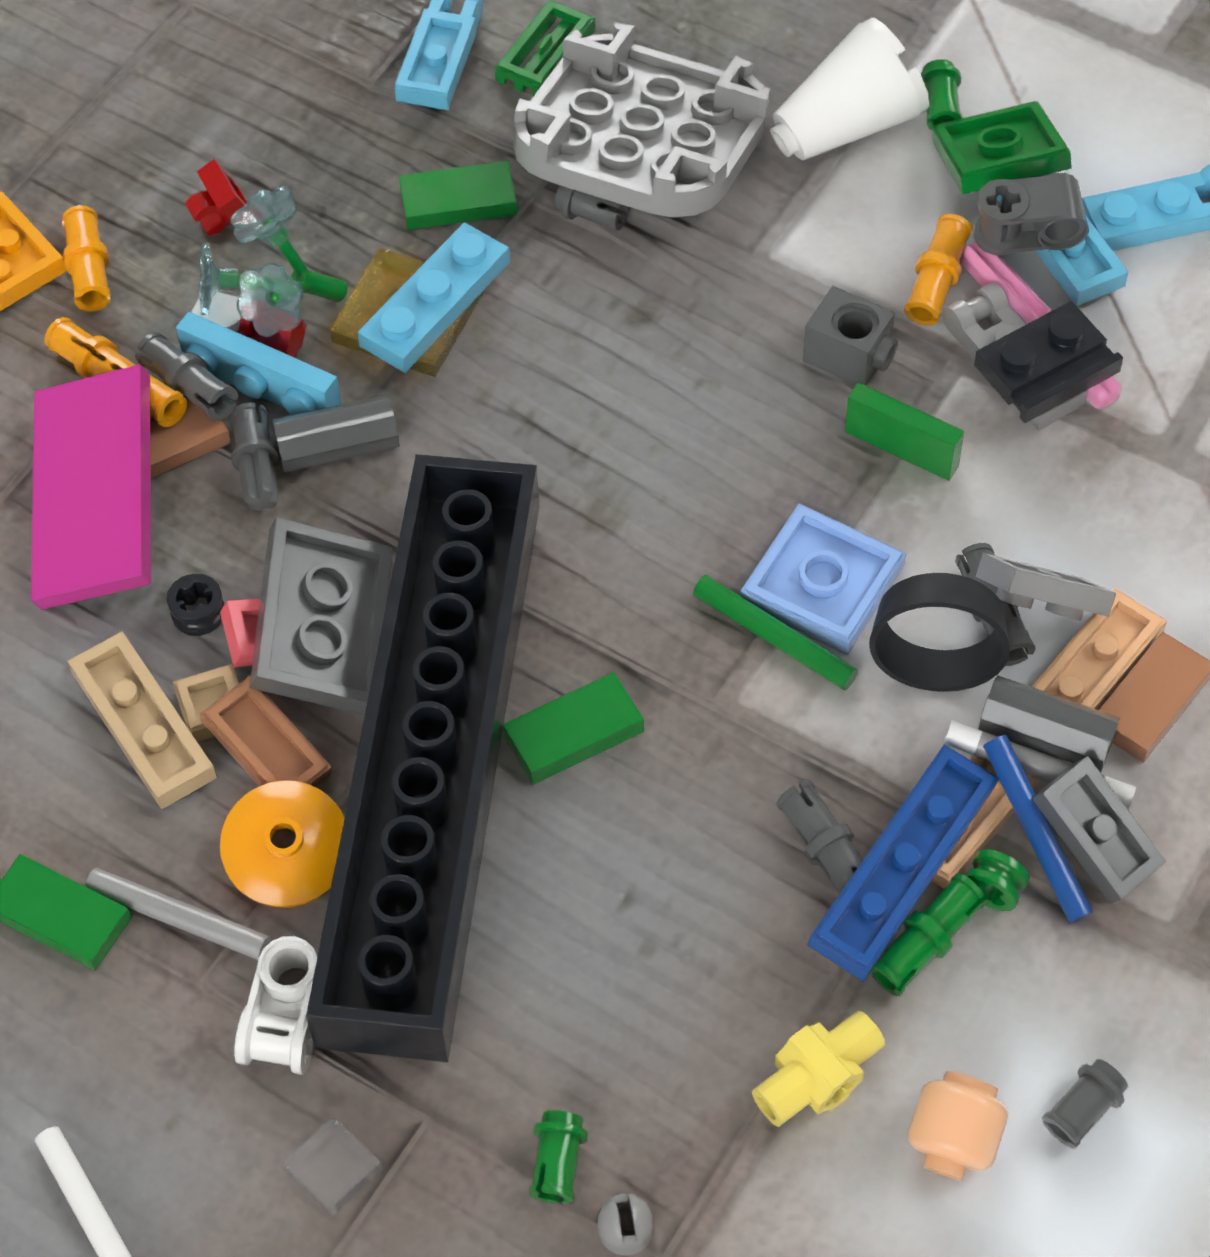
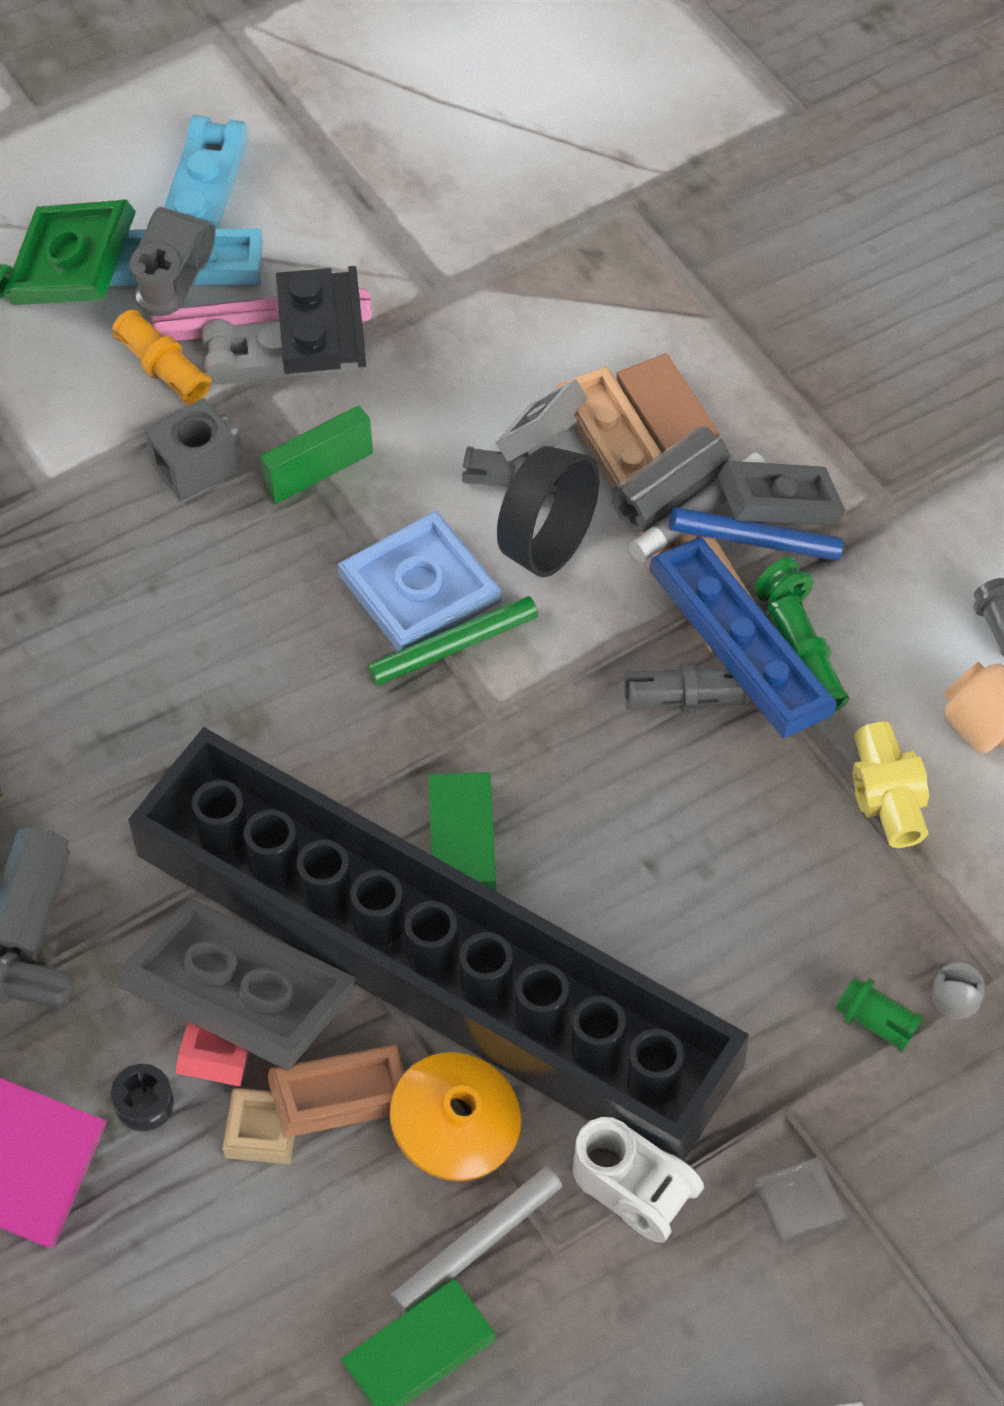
camera: 65 degrees left, 0 degrees up
tan plate [68,631,217,810] -> none

